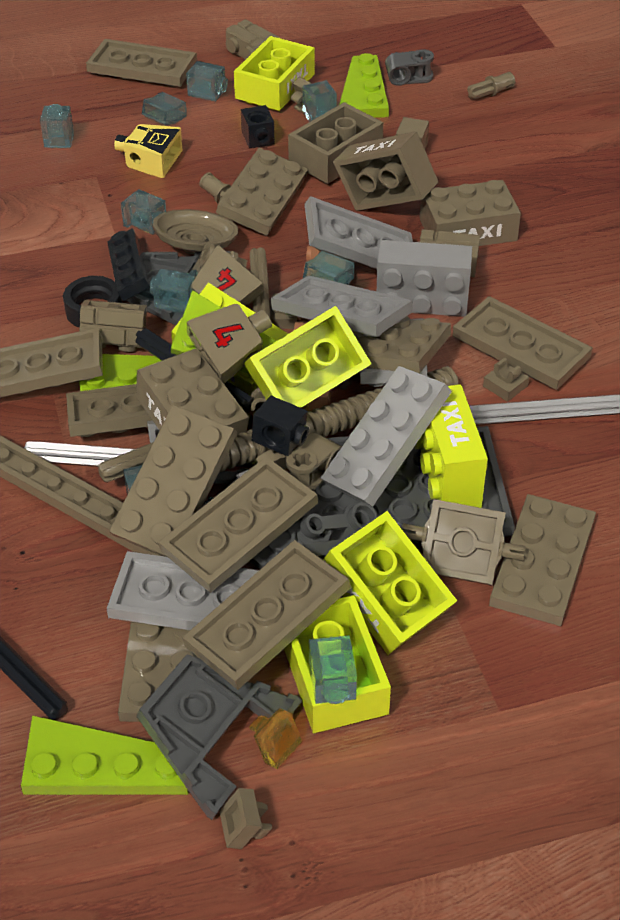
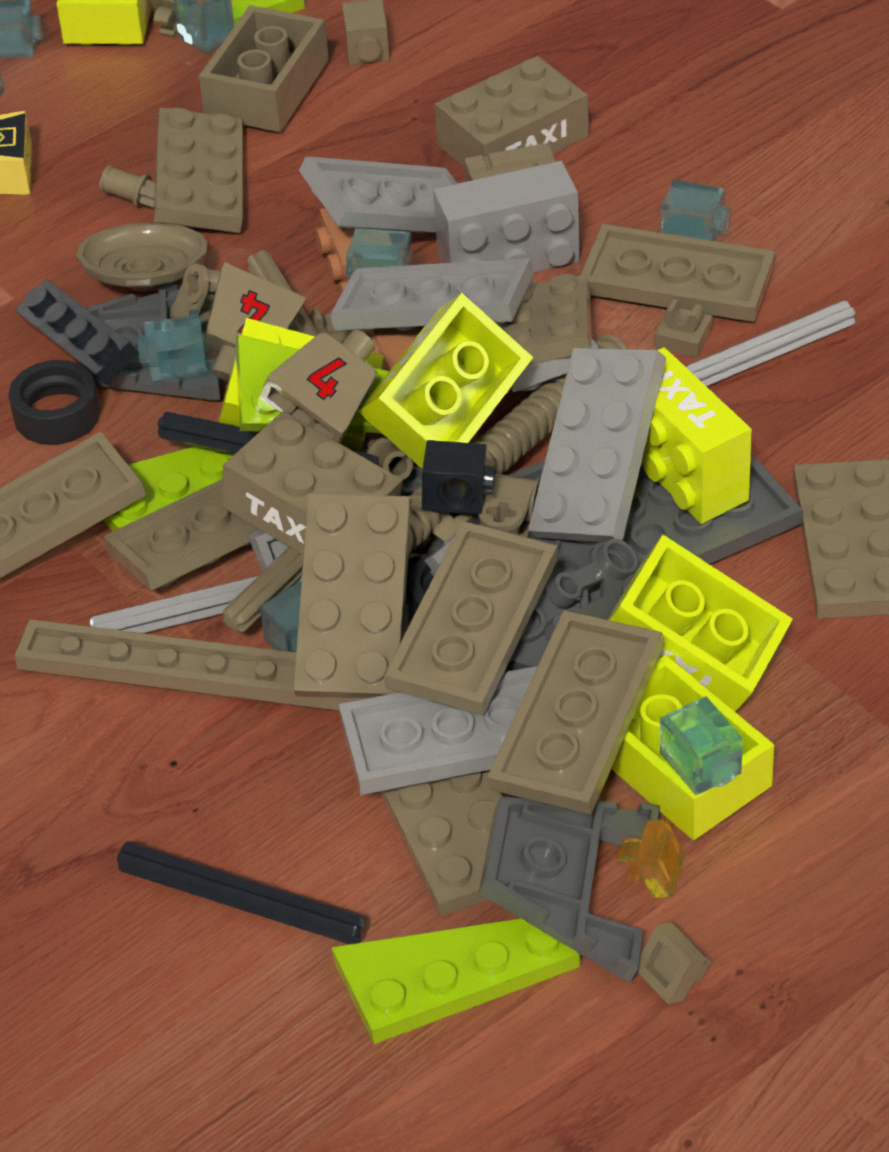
camera: 20 degrees left, 0 degrees up
dark tan brick [79,300,147,352] -> none
clear light blue brick [121,189,166,235] -> none
black brick [241,105,275,149] -> none
dark tan brick [333,131,438,211] -> none
dark tan plate [402,499,526,585] -> none
none -> clear light blue brick [661,179,730,241]

